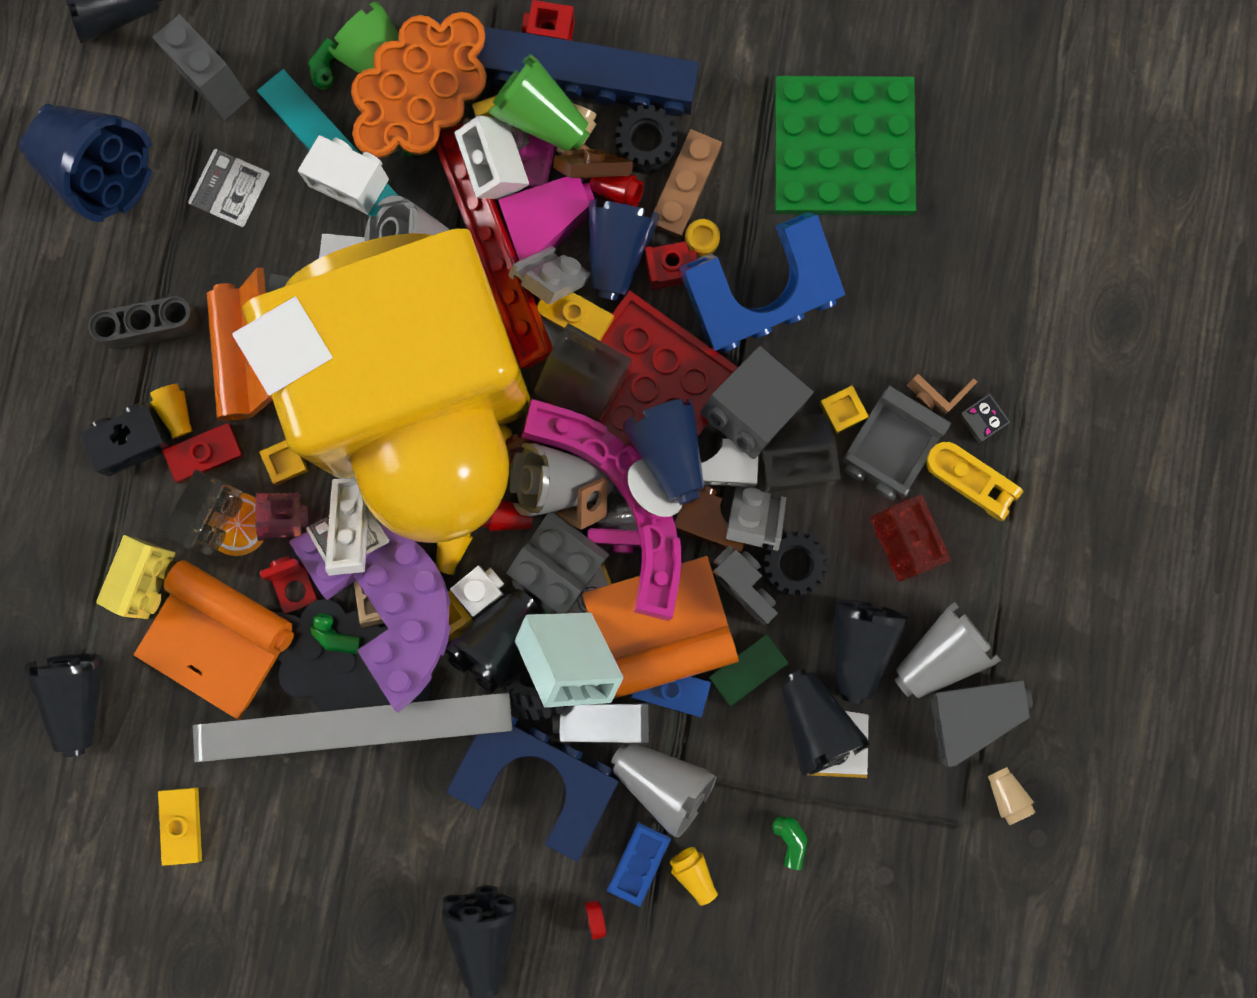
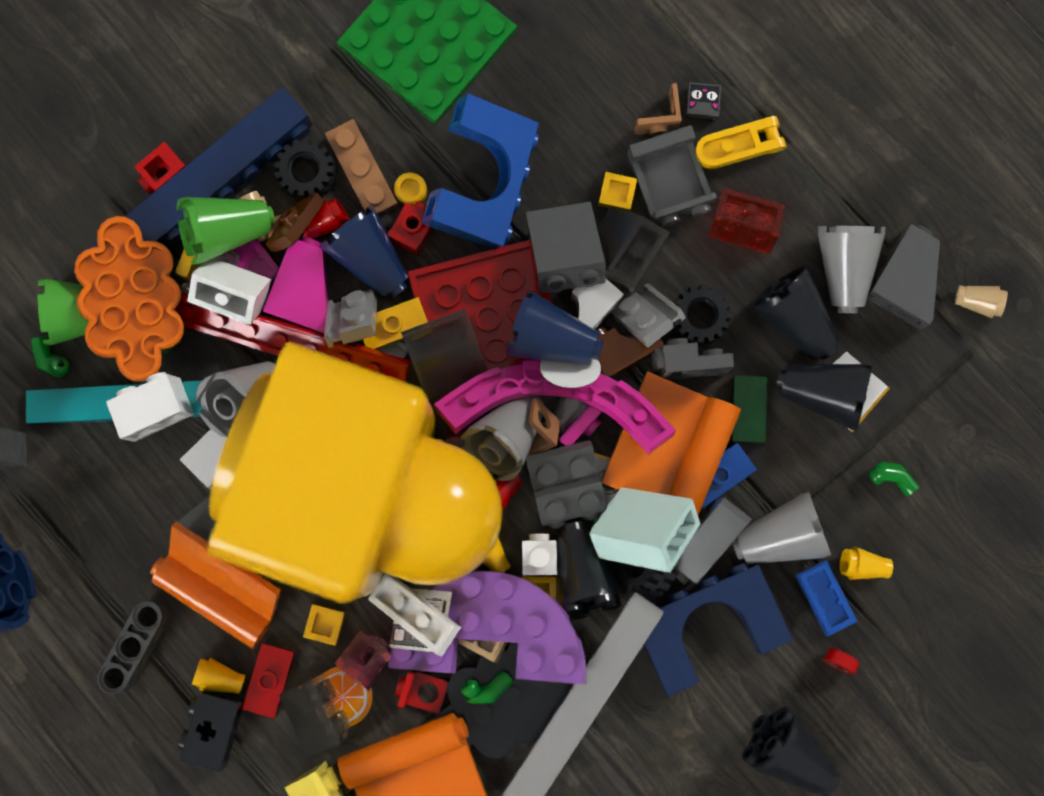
camera: 55 degrees left, 0 degrees up
clear sticker [188,149,269,227] -> none
white sticker [232,296,333,396] -> none

